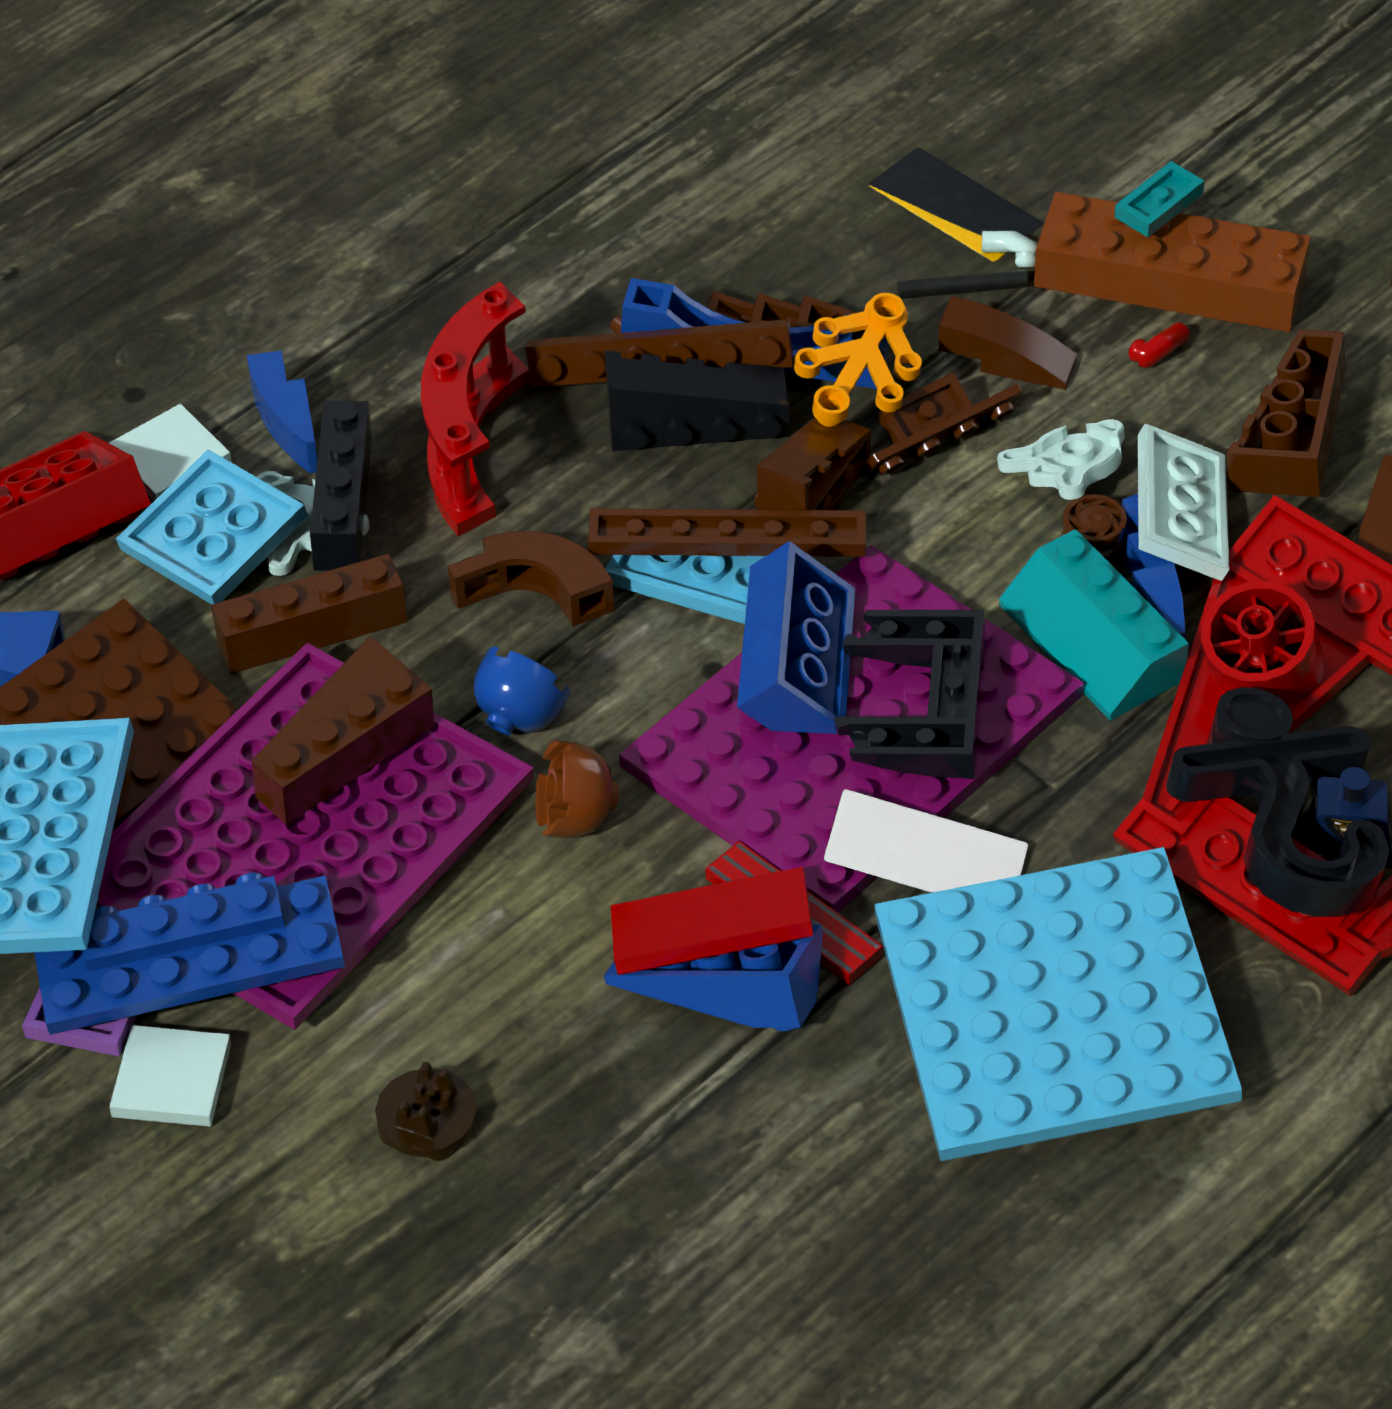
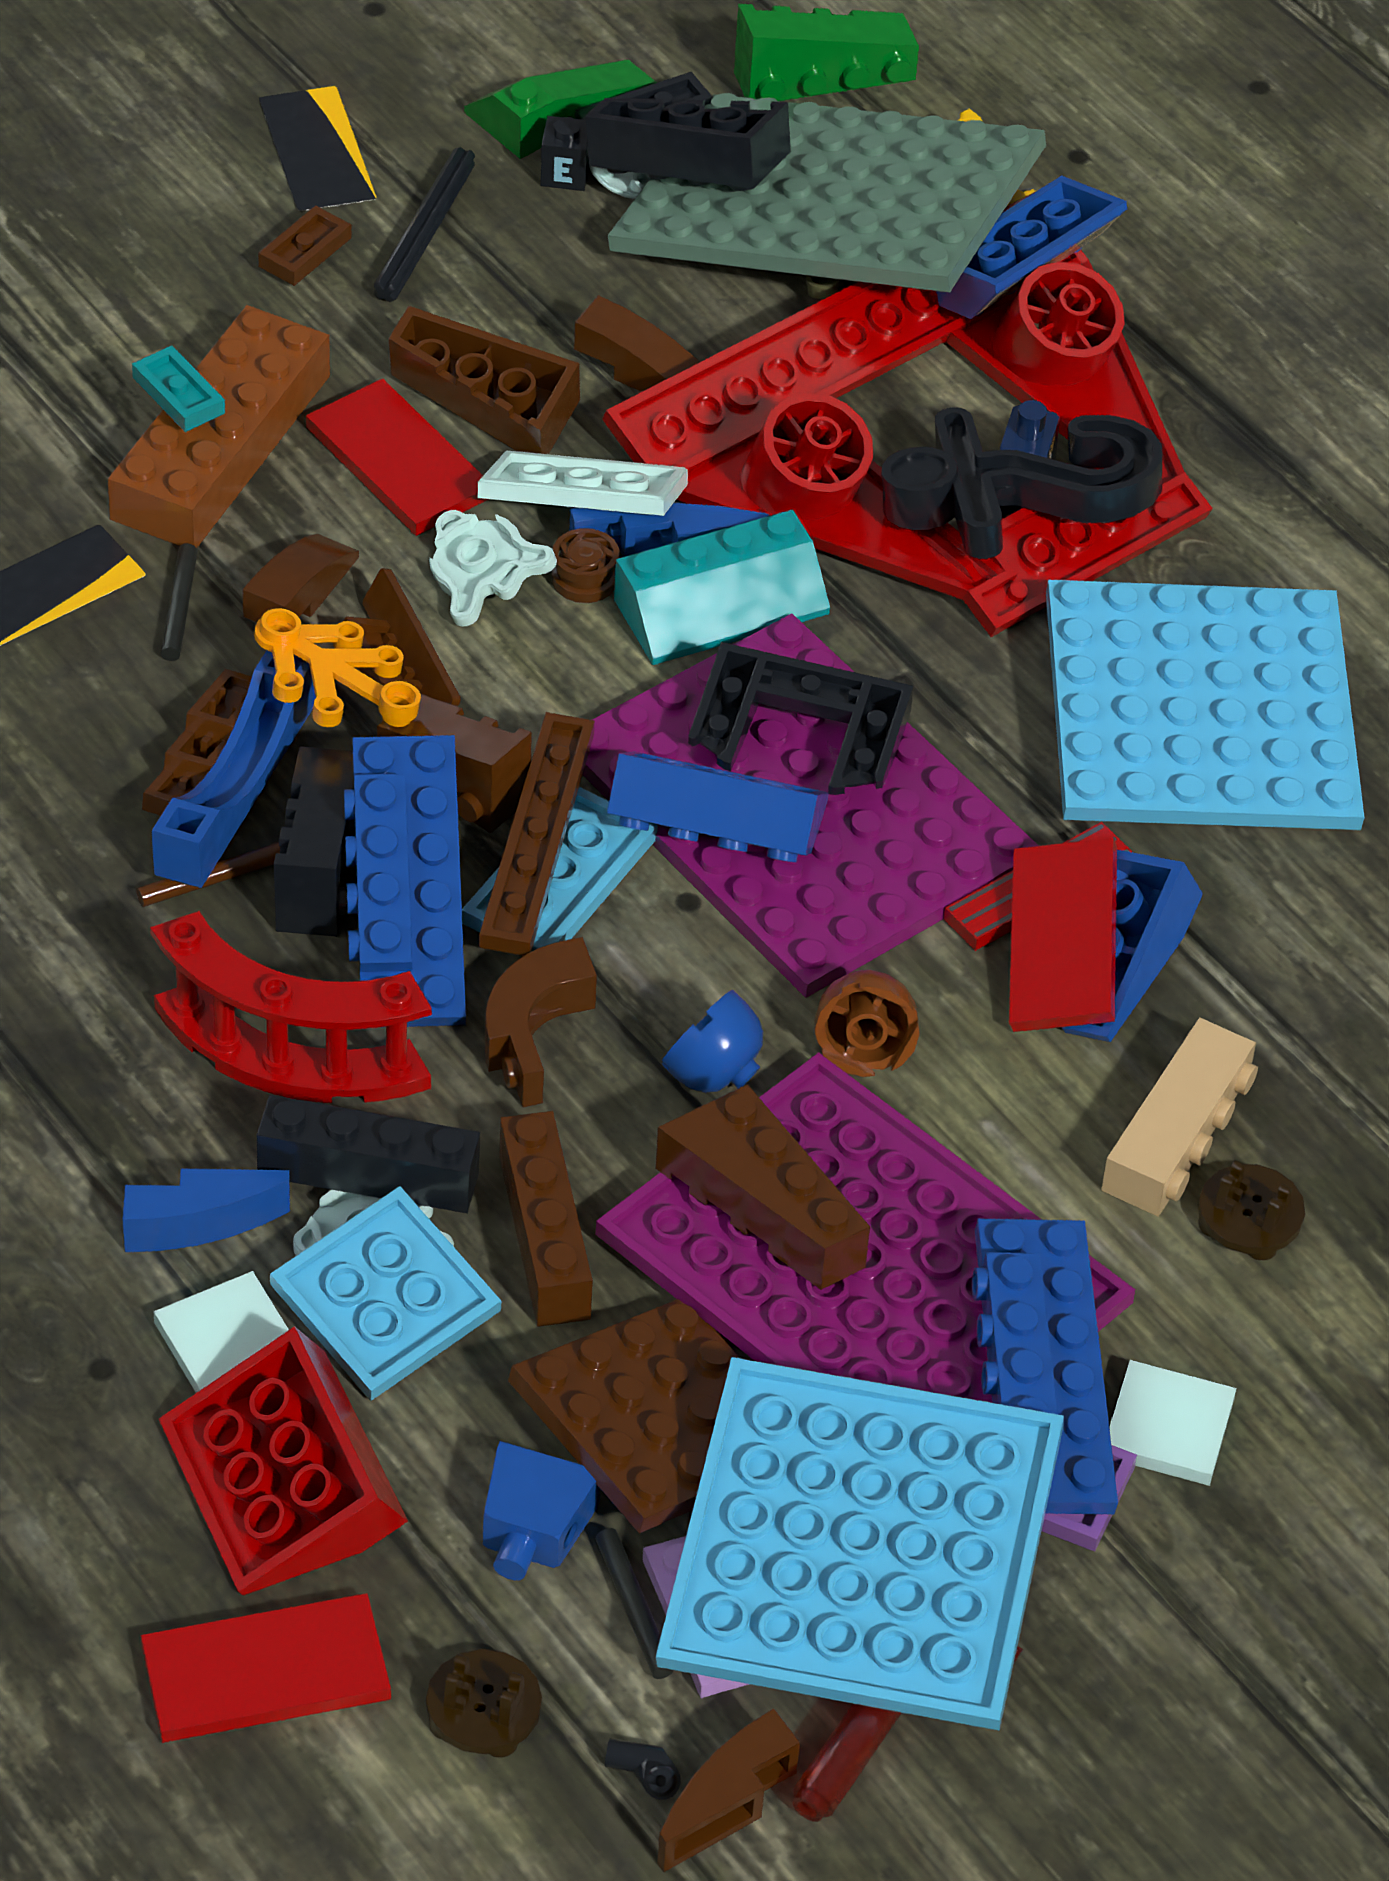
camera: 85 degrees left, 0 degrees up
reddish brown plate [525,319,794,388] -> none
white sticker [824,789,1028,893] -> none
light aqua arm [982,231,1037,268] -> none
red arm [1128,322,1190,368] -> none
none -> red tile [306,378,489,536]
none -> blue plate [344,735,466,1027]
none -> tan brick [1101,1017,1258,1217]

